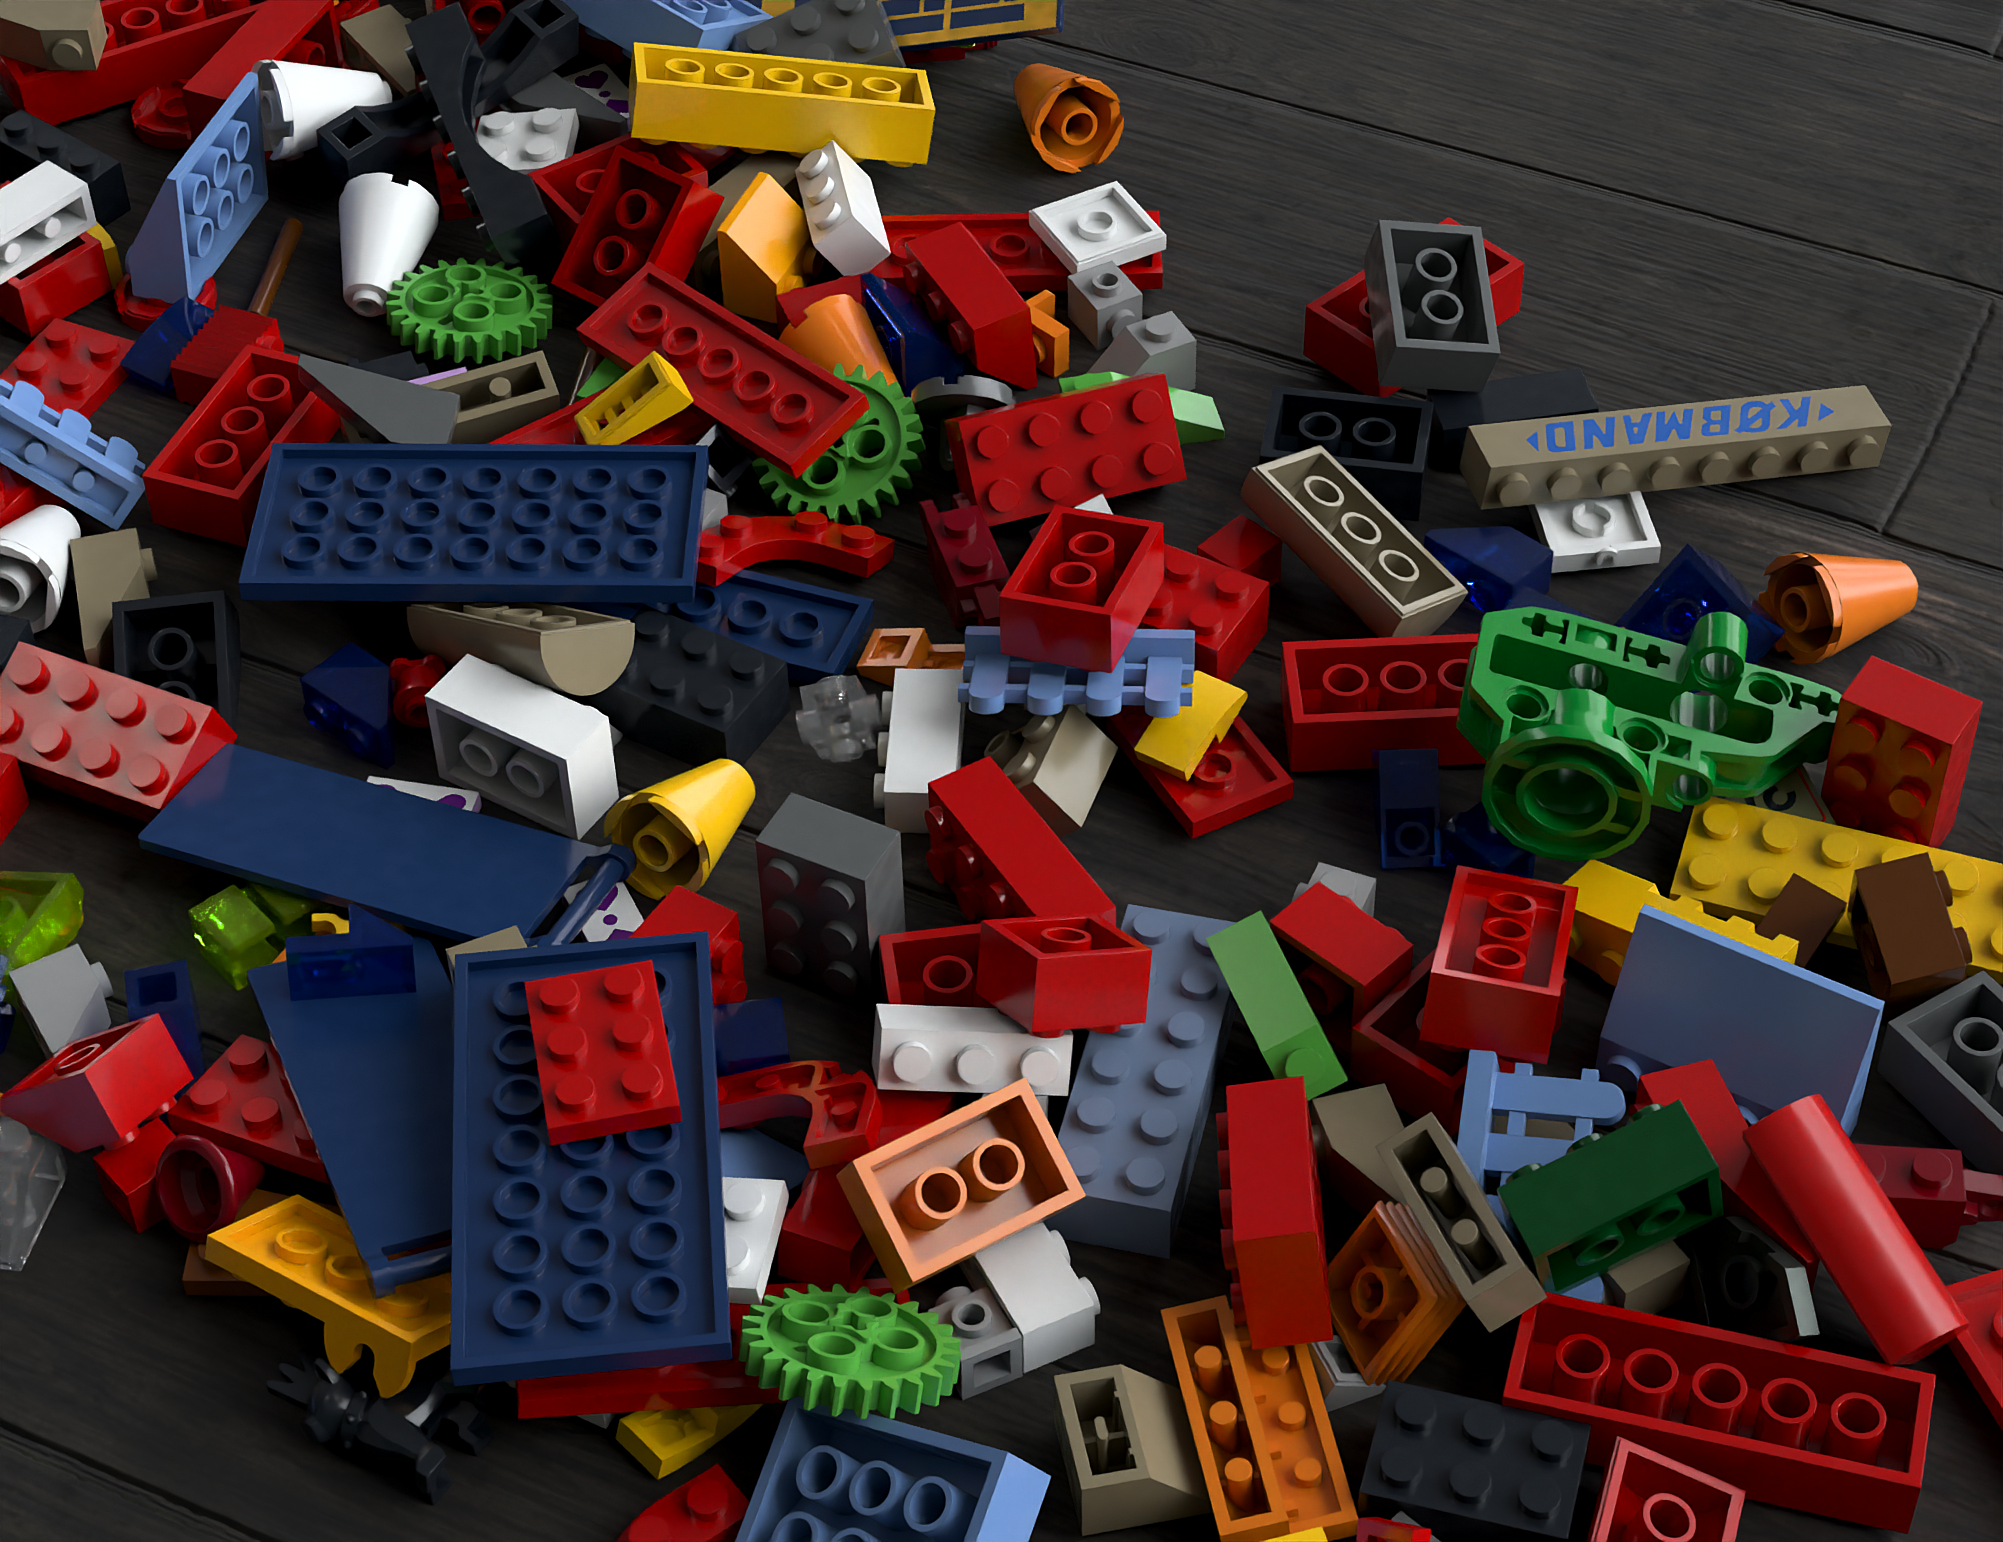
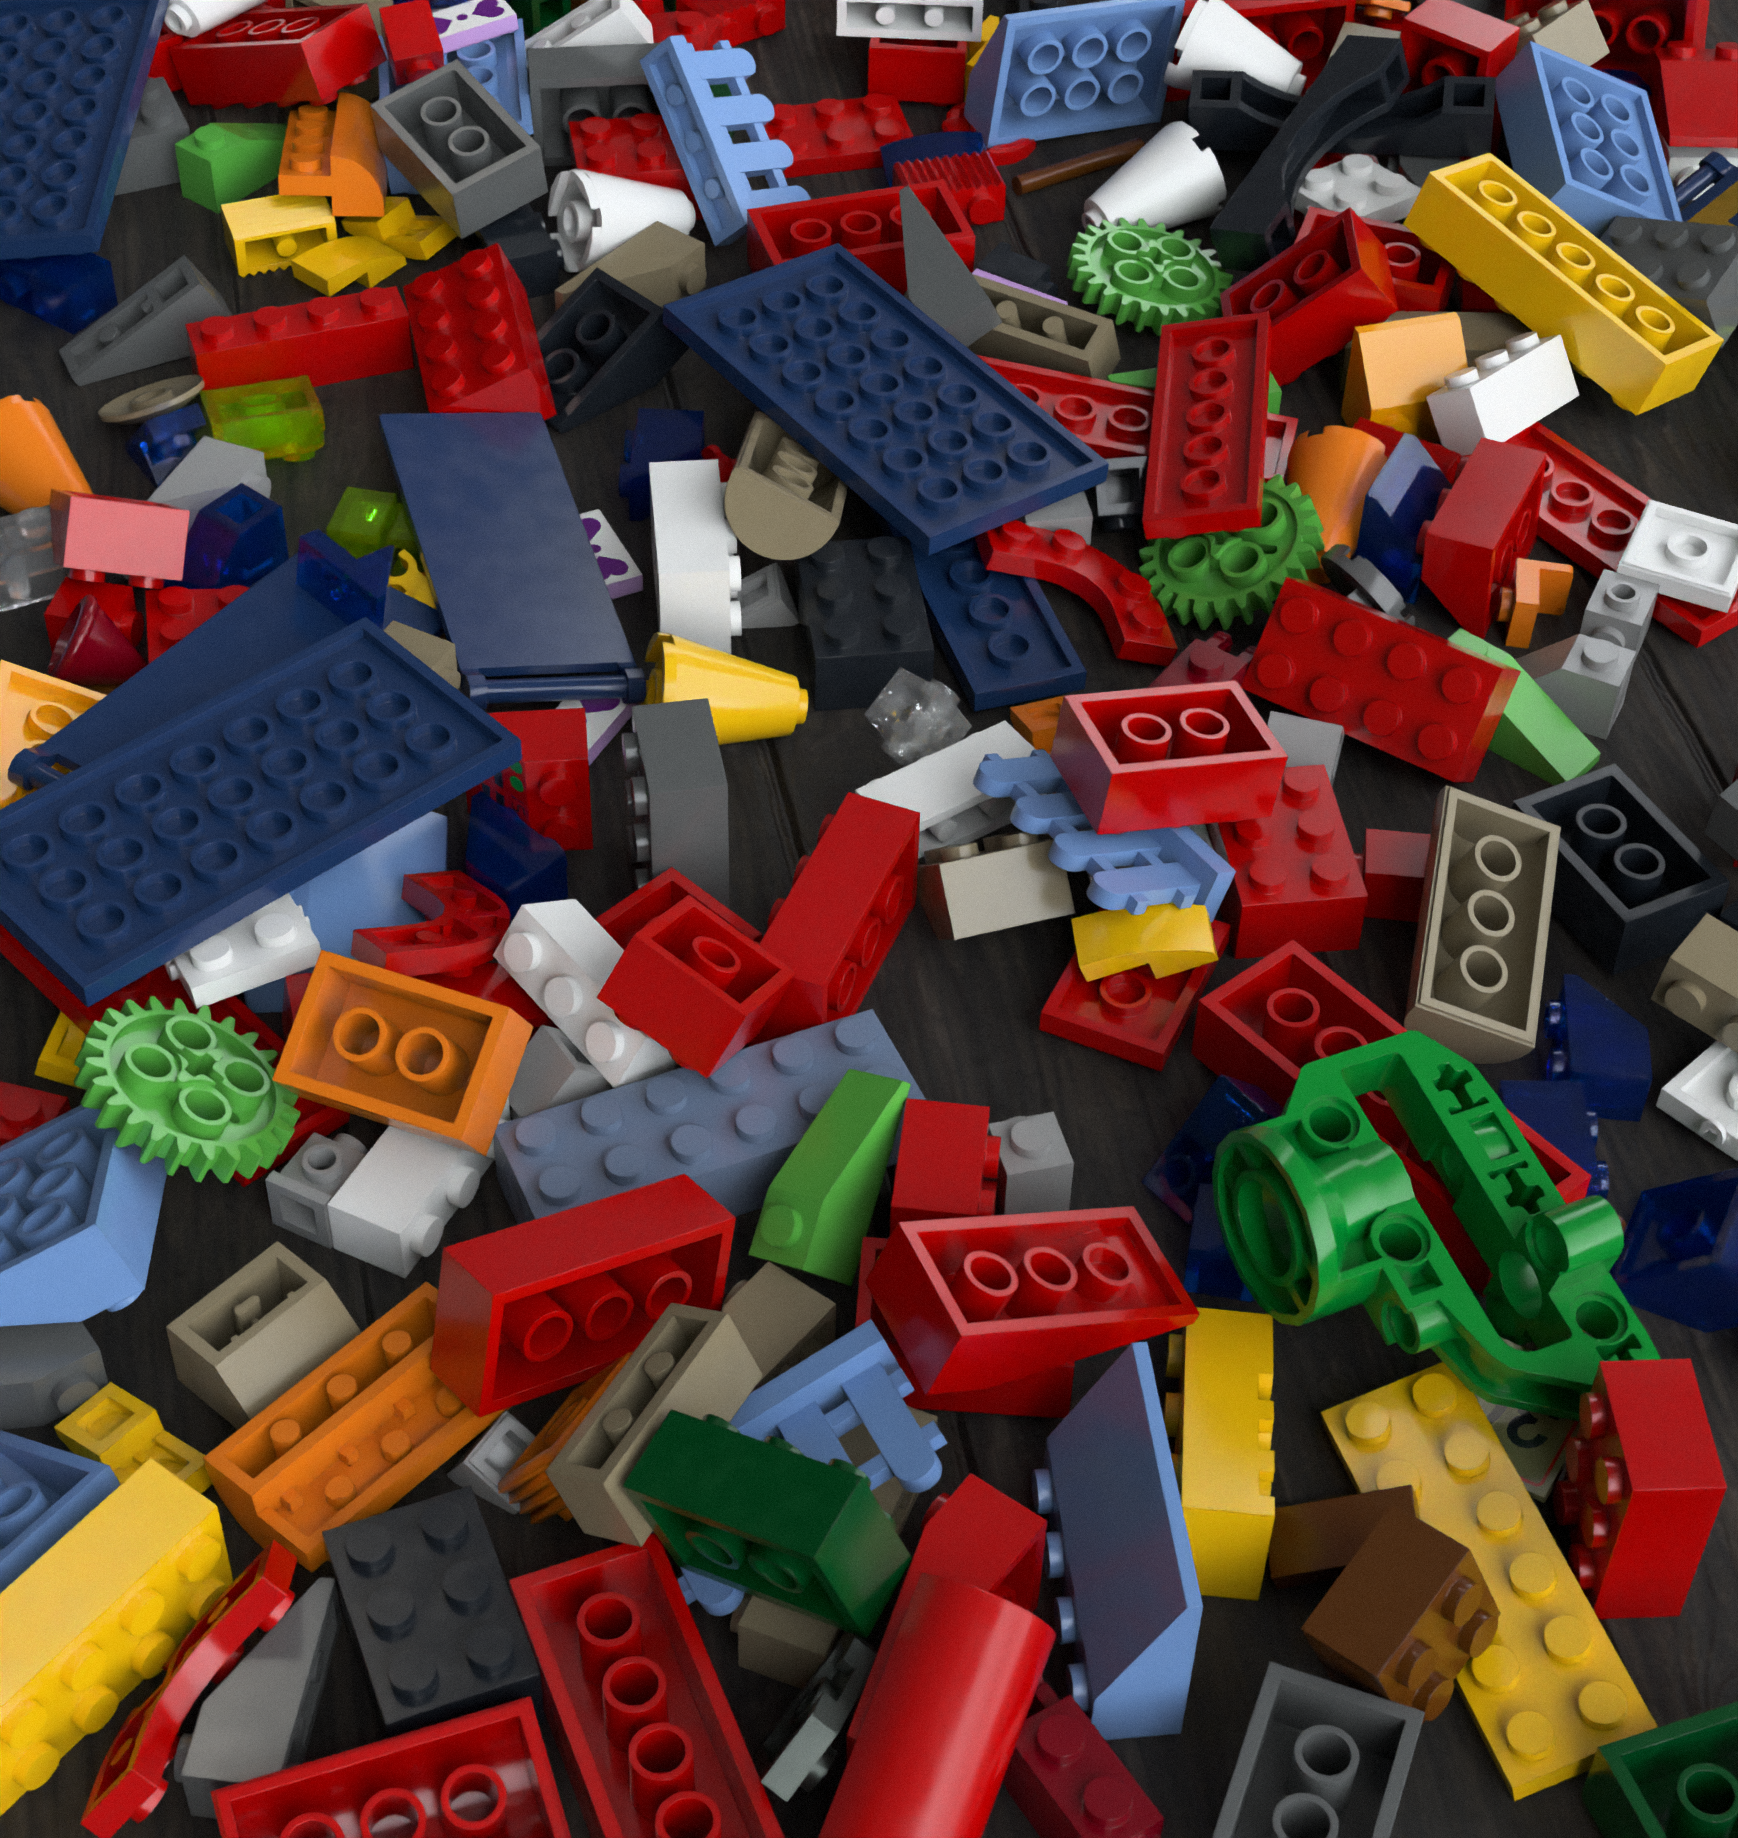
camera: 50 degrees right, 0 degrees up
red plate [524,960,682,1146] -> none
yellow slope [573,350,694,445] -> none

